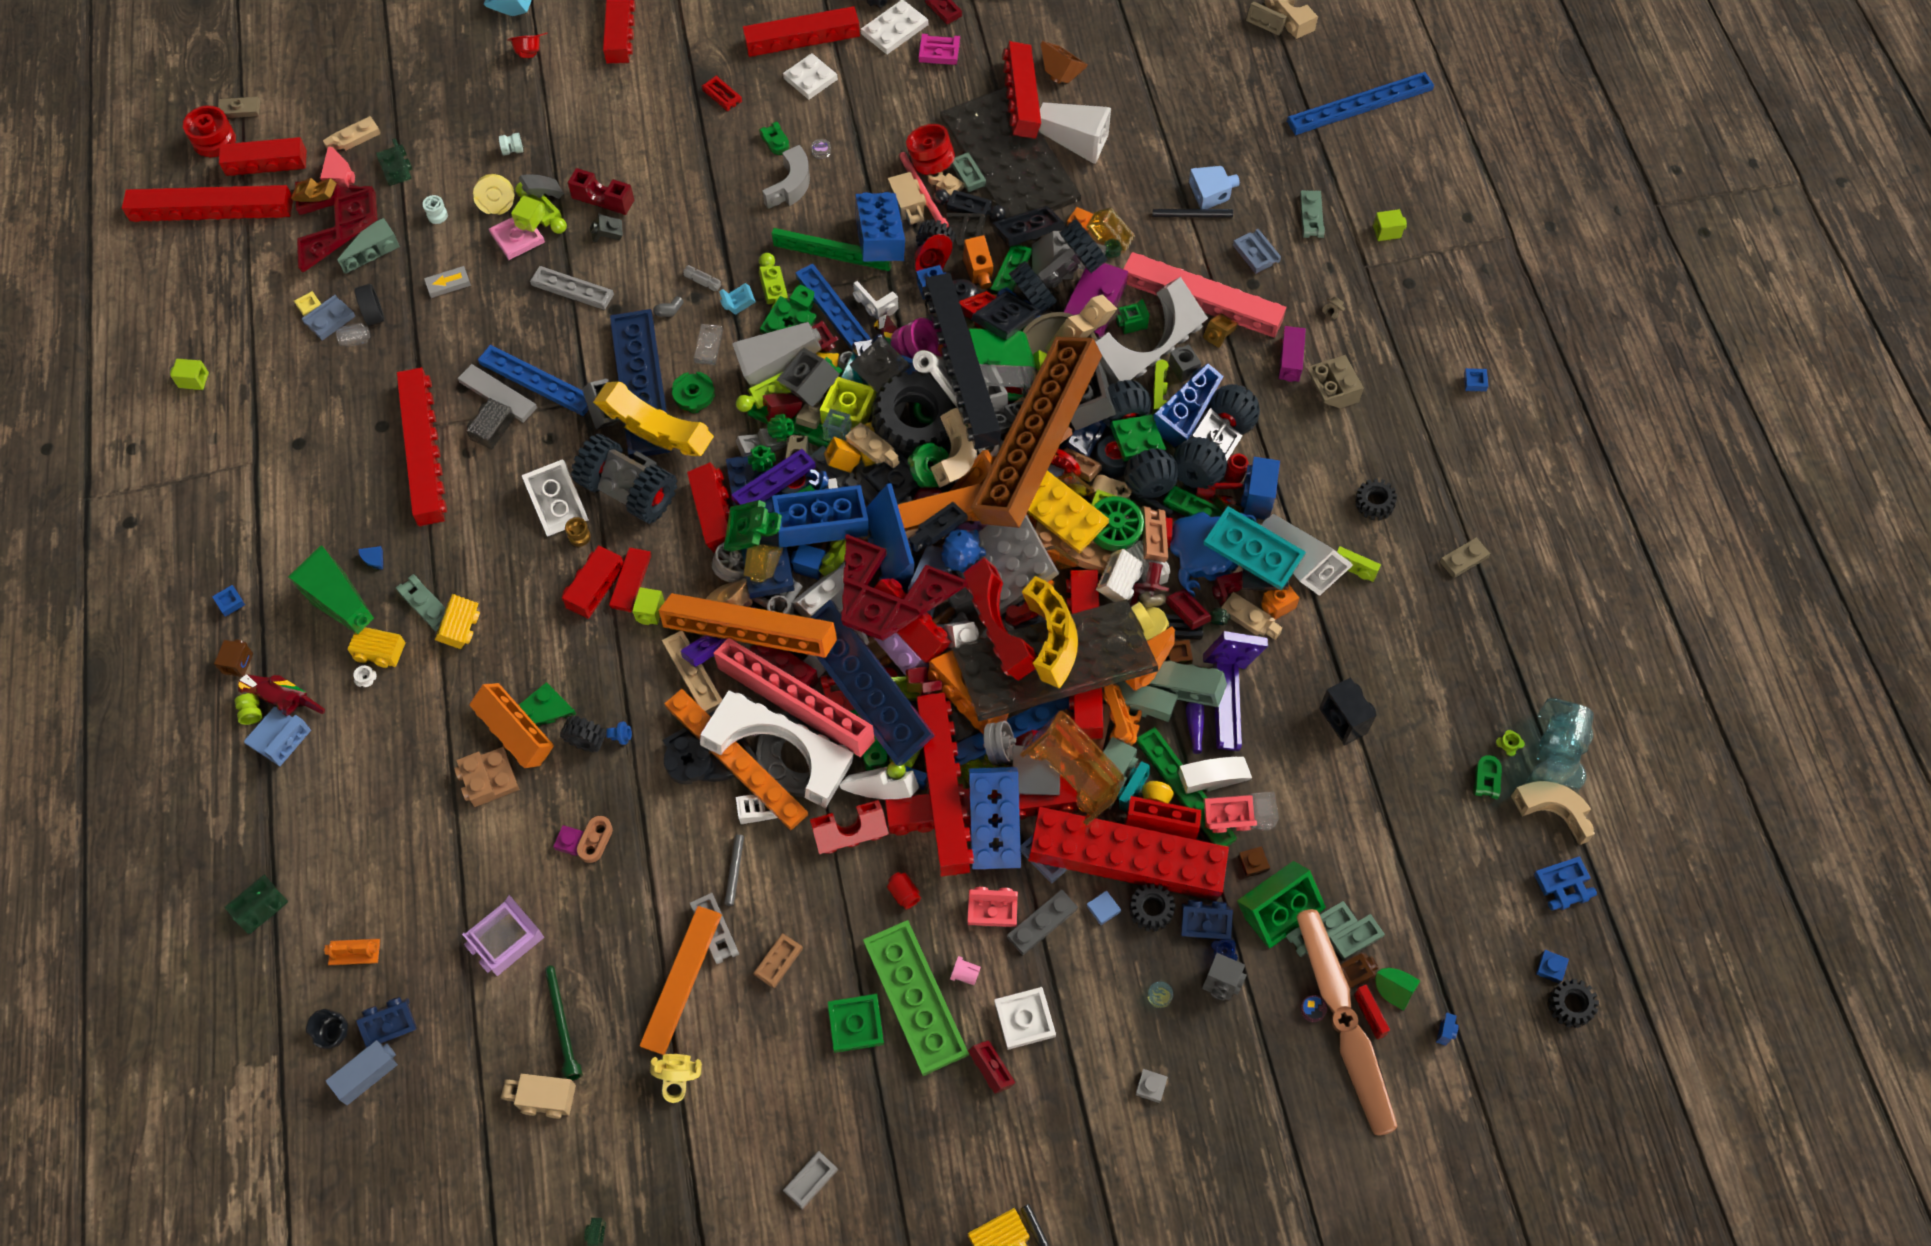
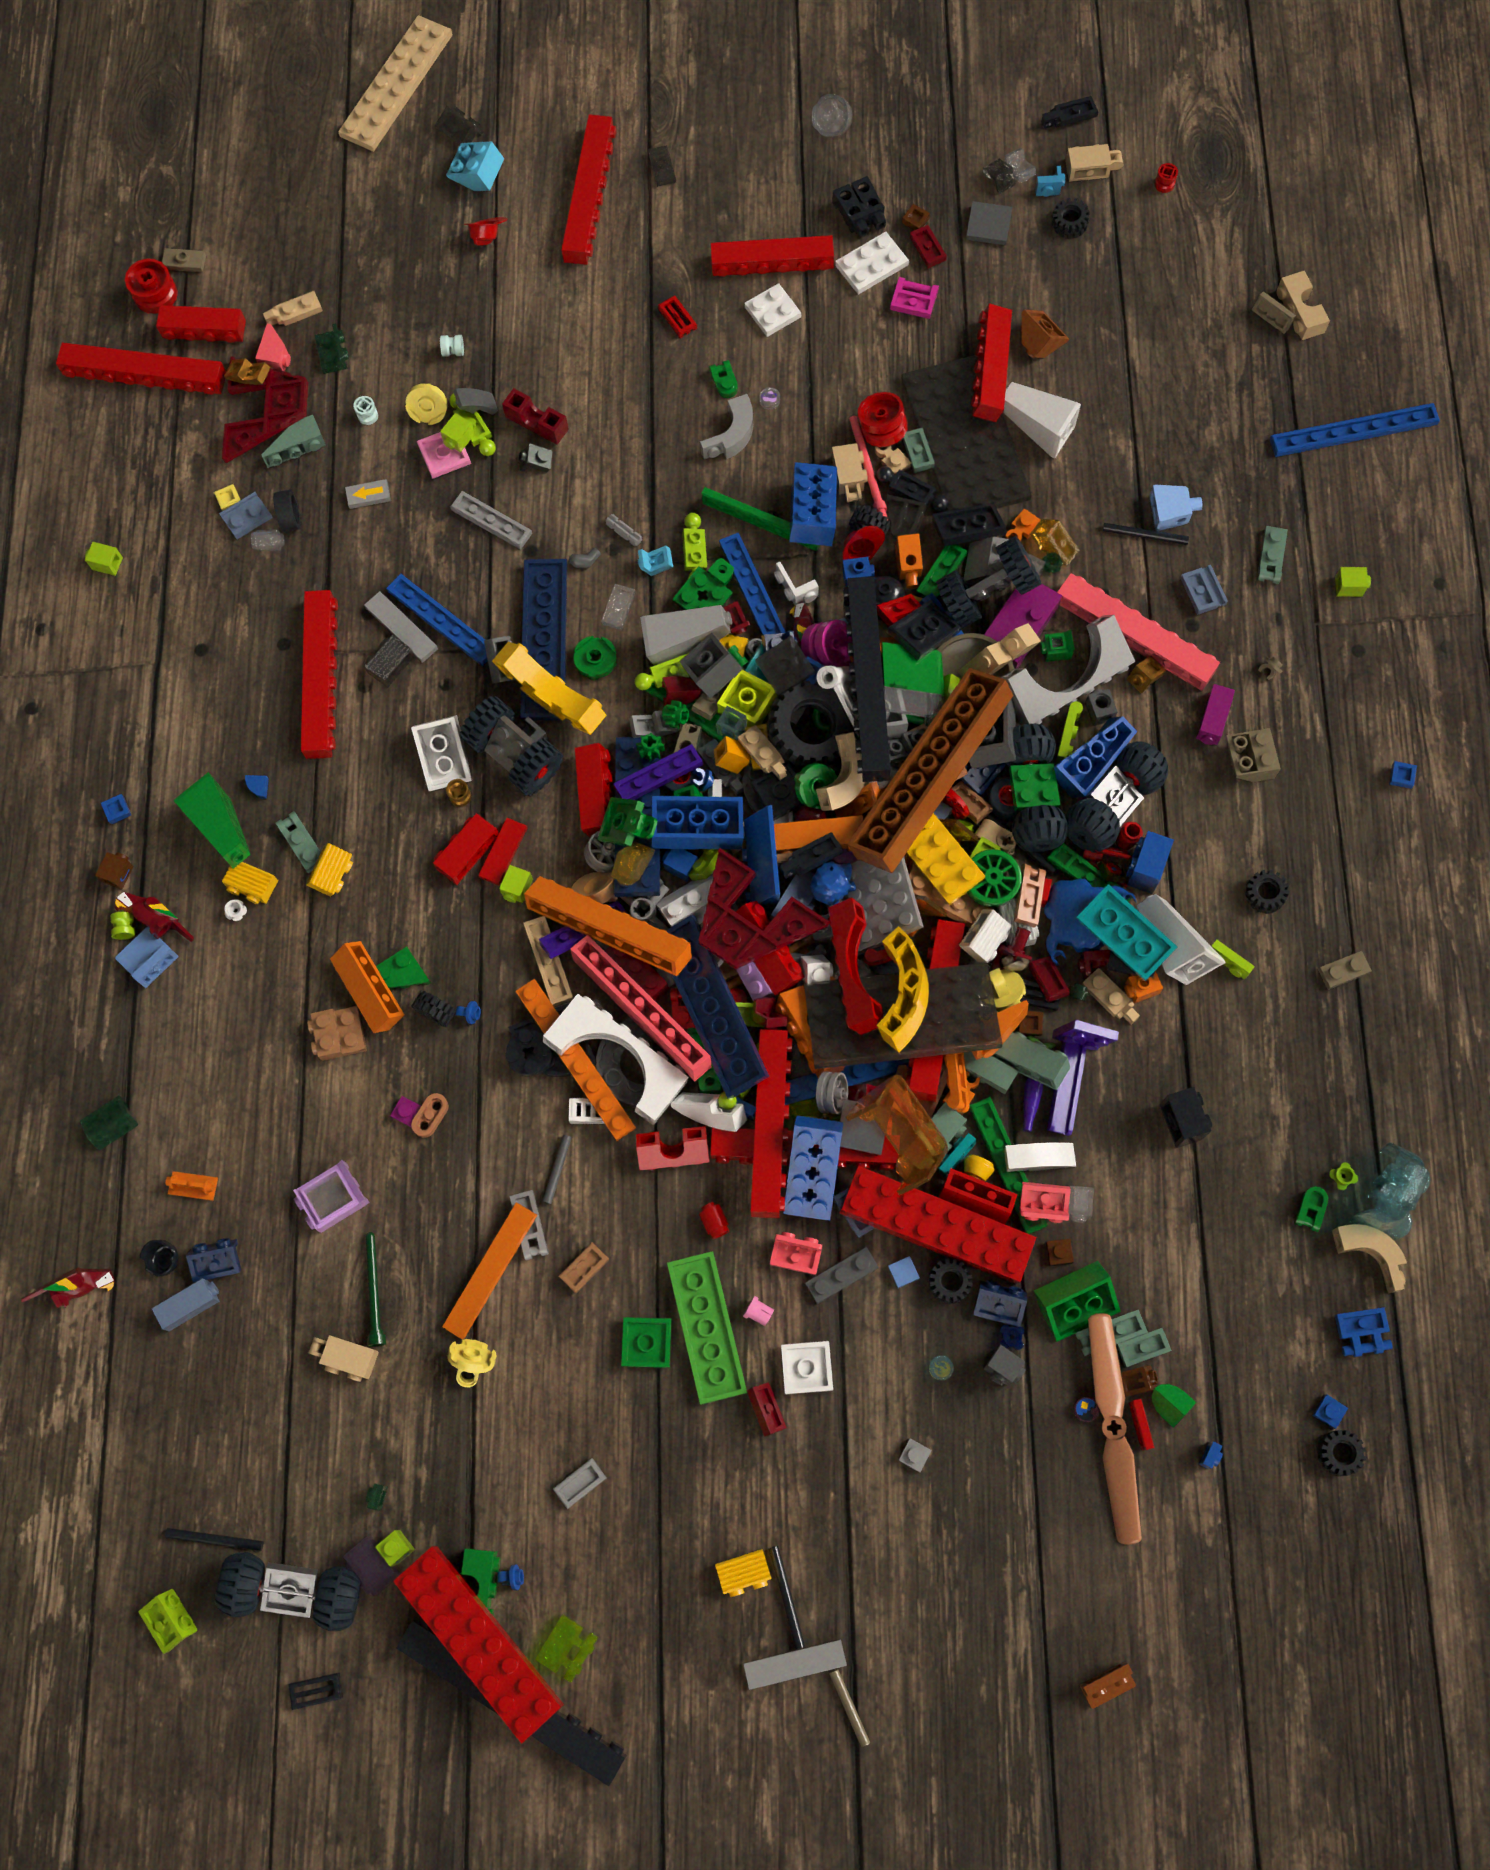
camera: 15 degrees right, 10 degrees up
none -> dark red animal [21,1267,115,1308]

